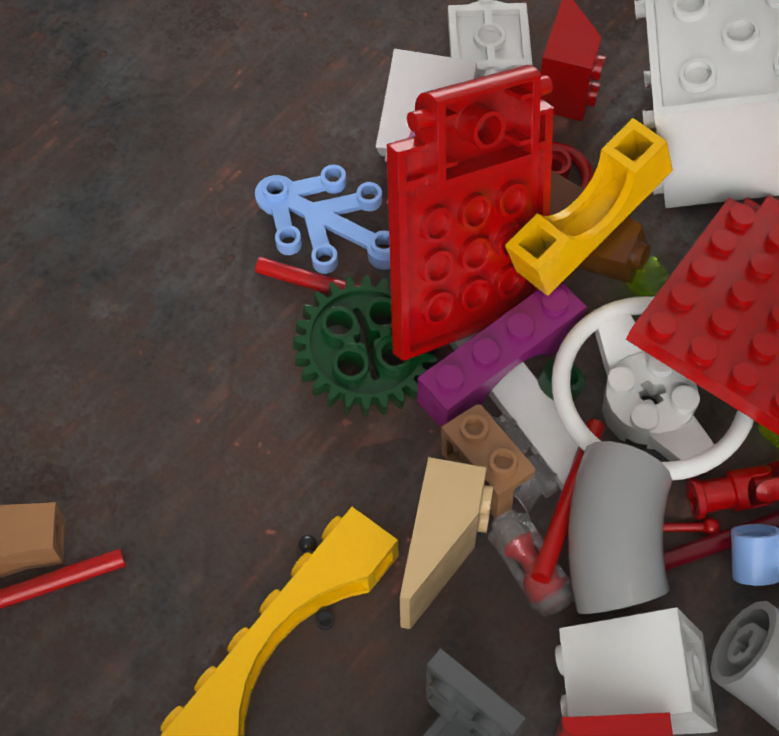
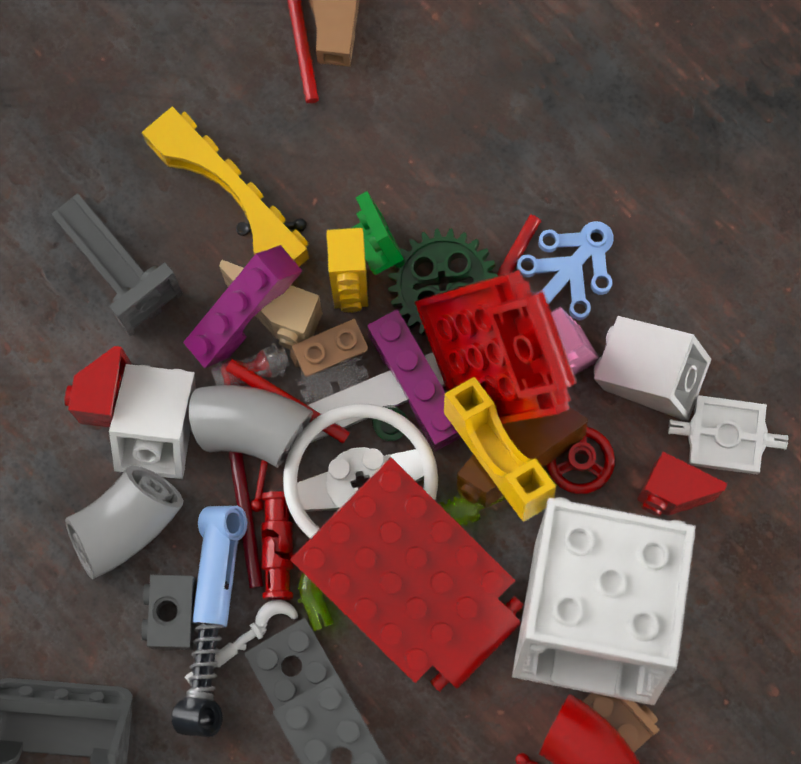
camera: 100 degrees right, 15 degrees up
none -> magenta arch [183,245,303,368]
none -> yellow brick [327,228,368,312]
none -> green bracket [352,191,404,275]

